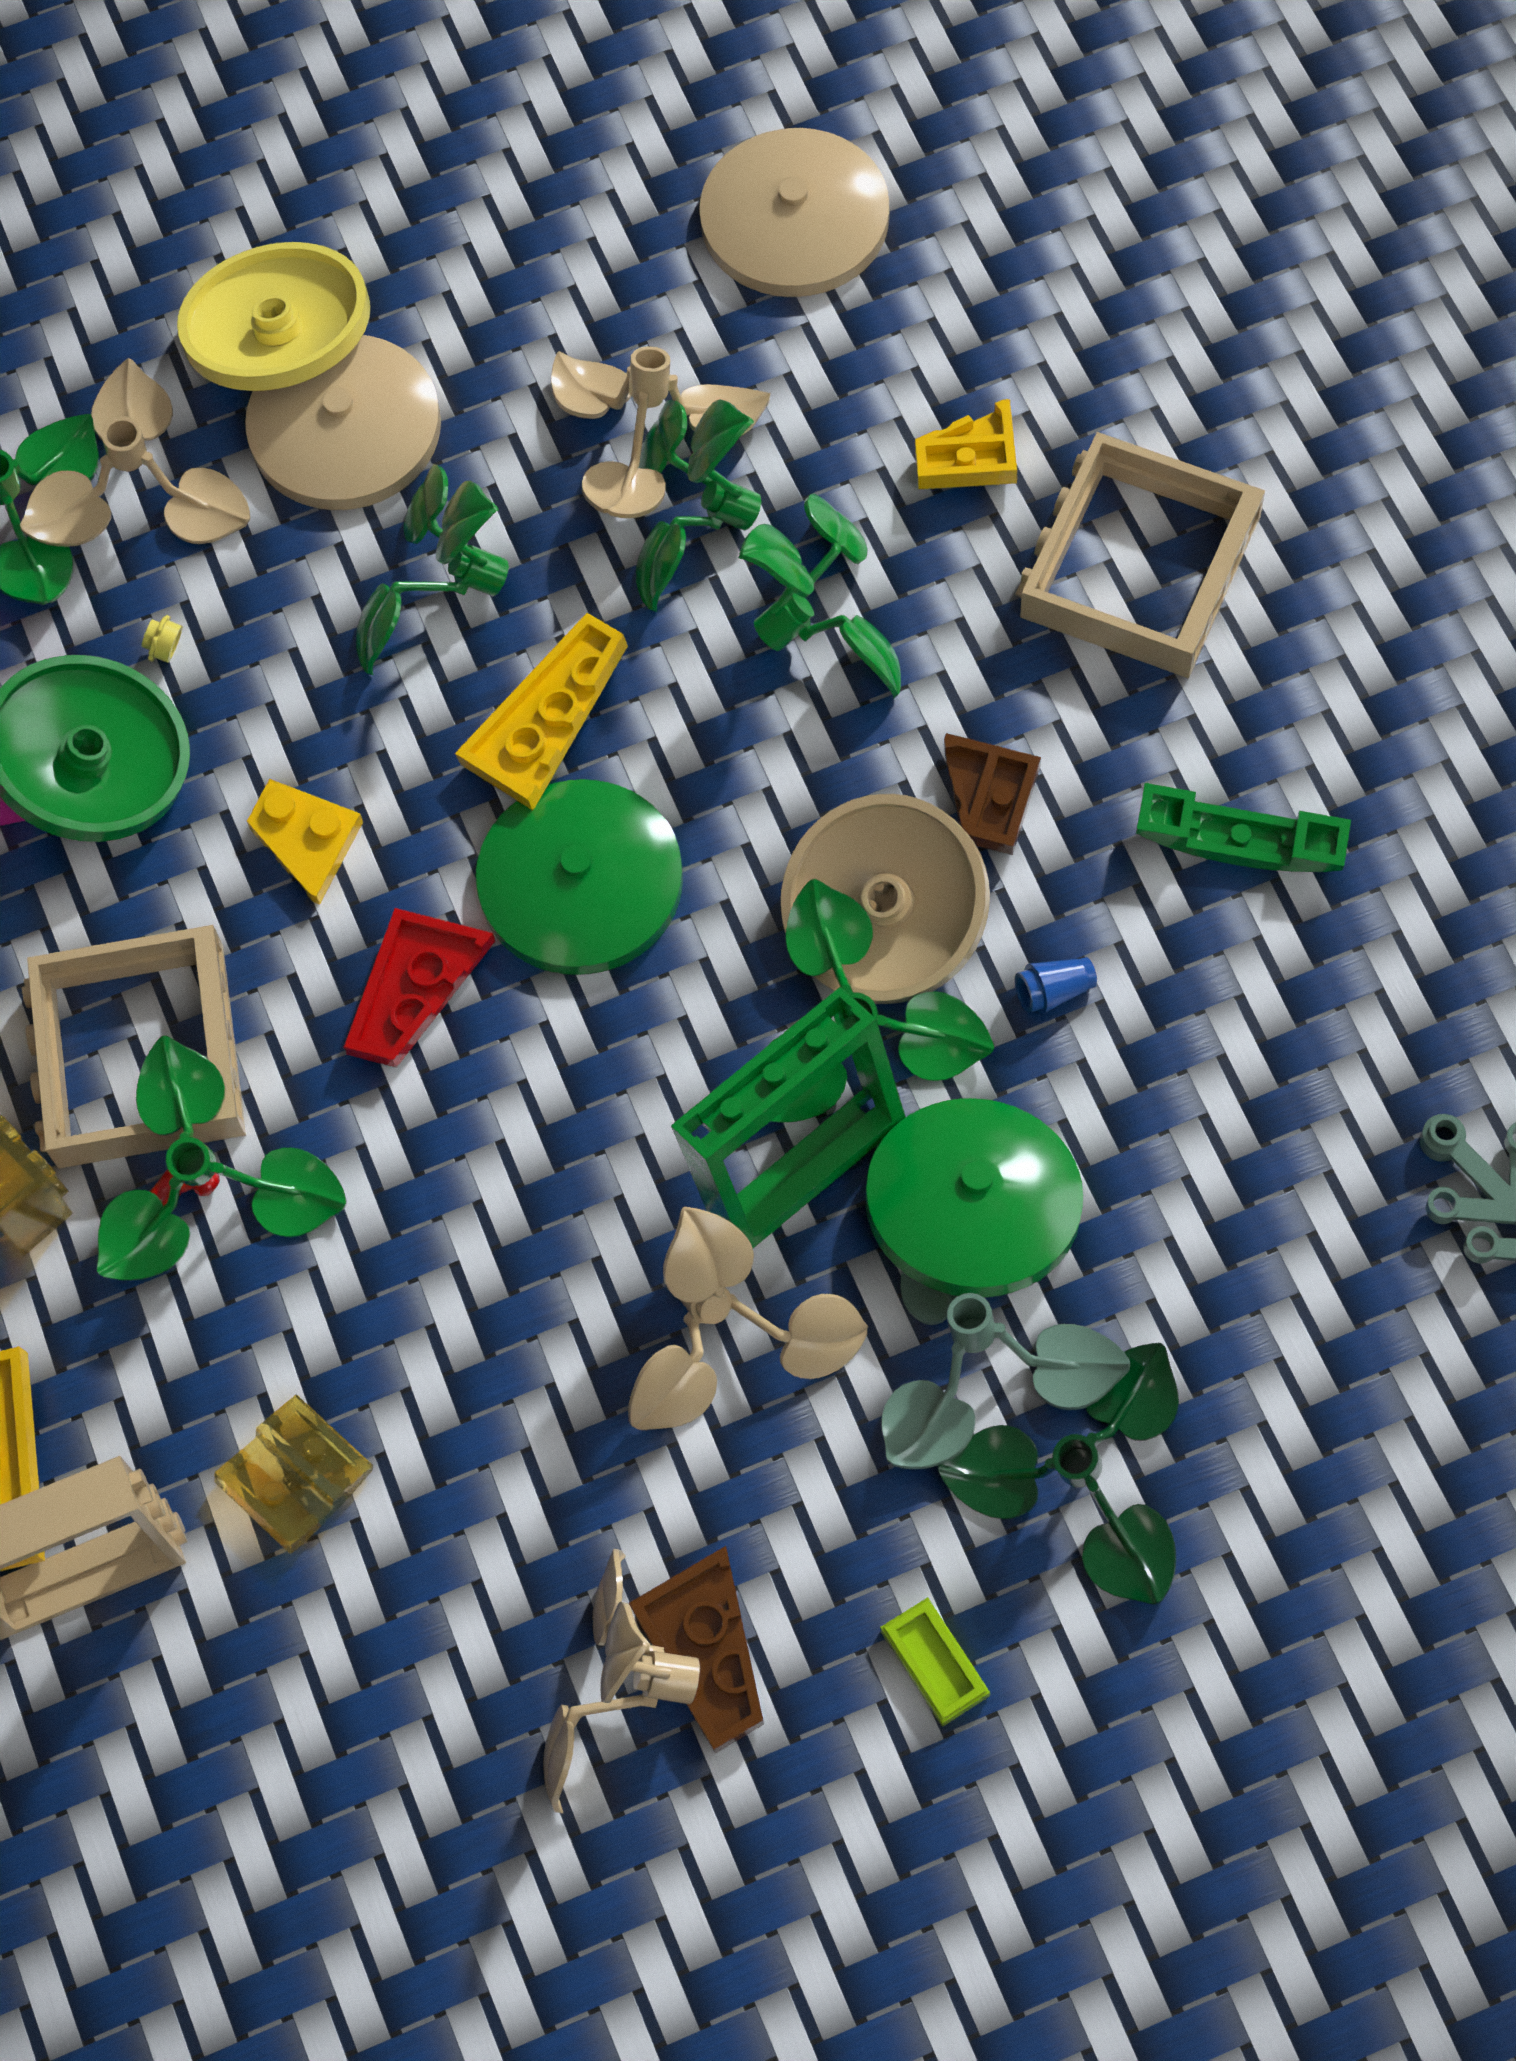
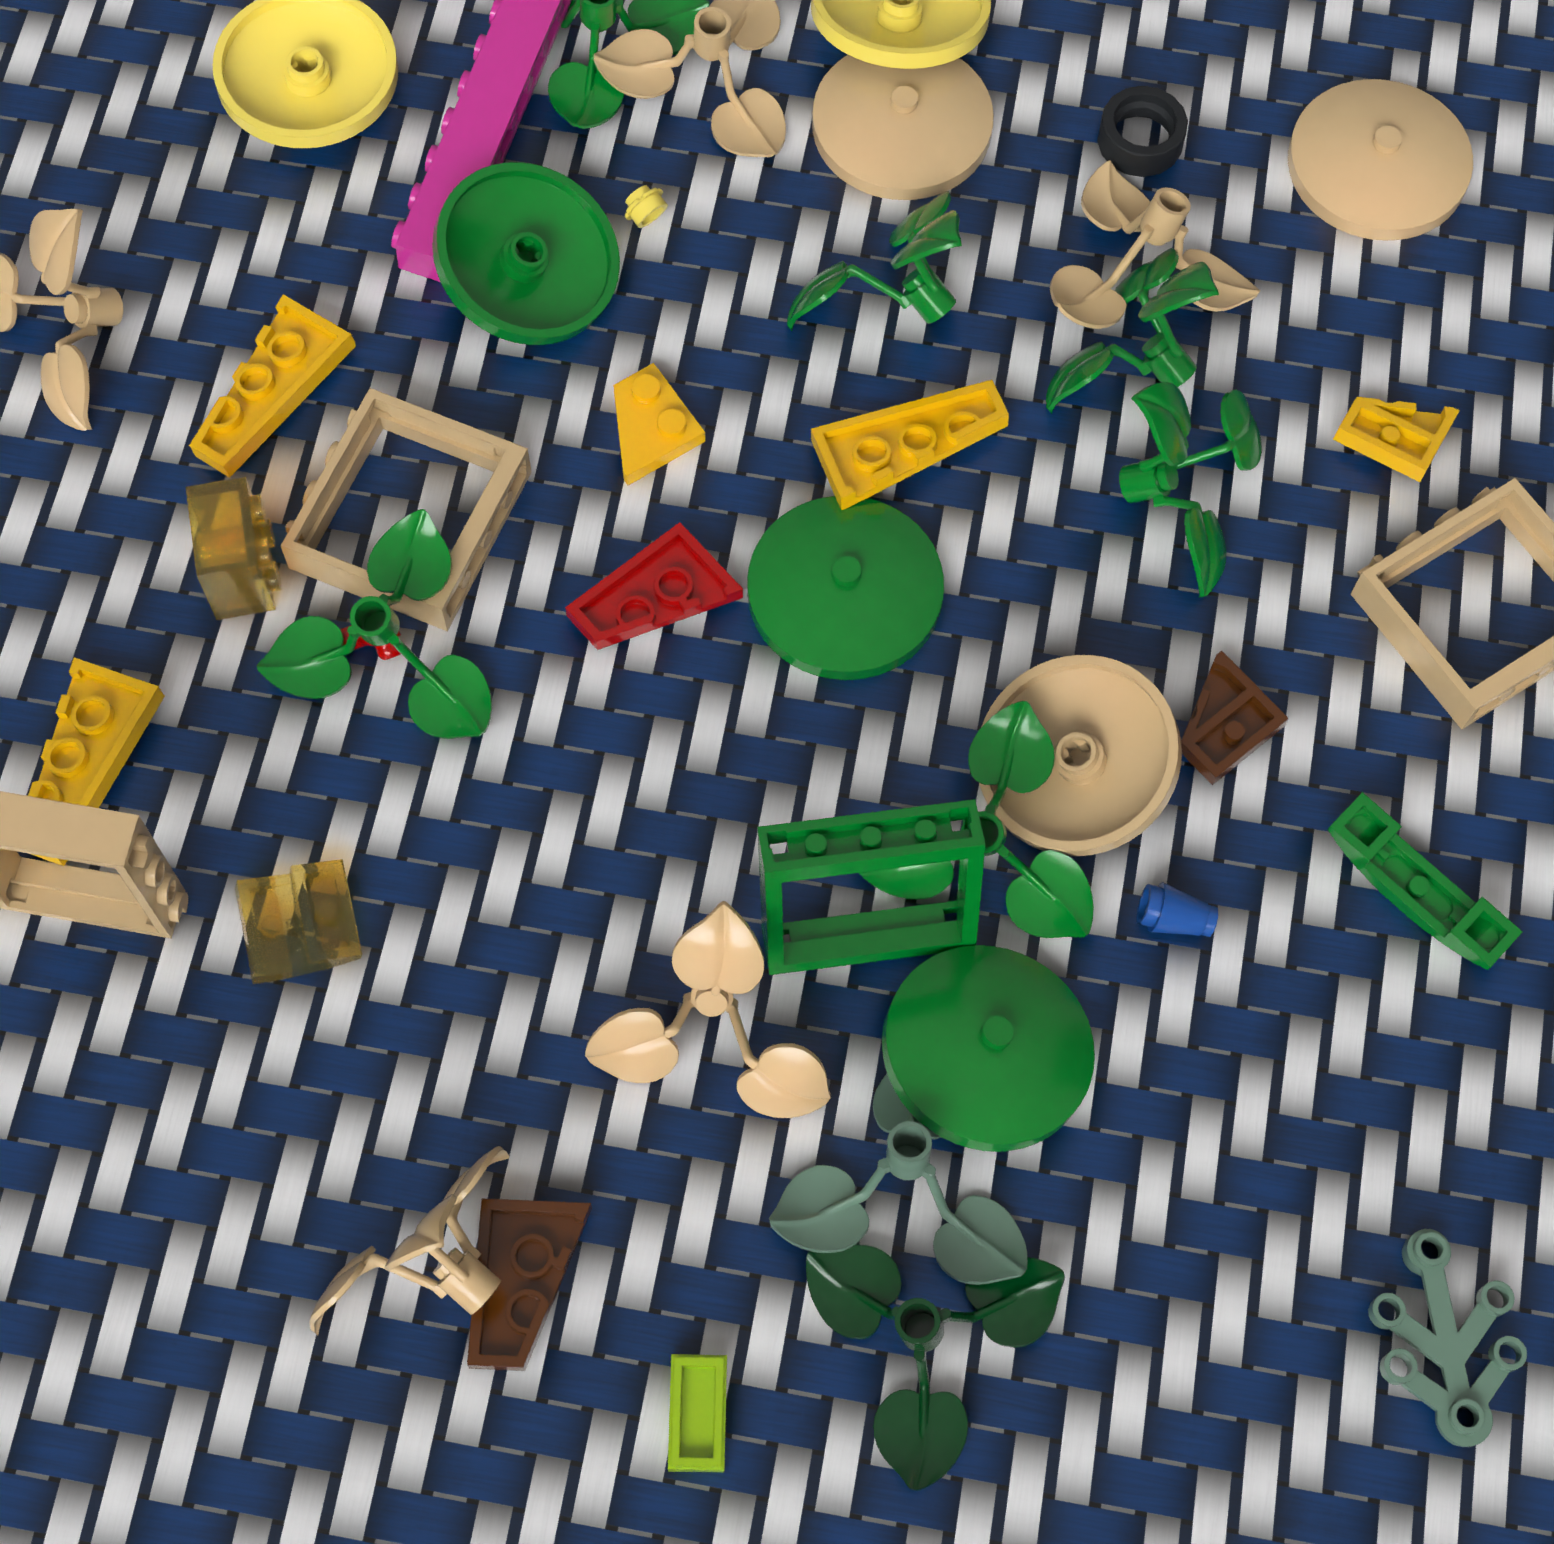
camera: 25 degrees right, 0 degrees up
none -> black tyre [1097,86,1188,177]

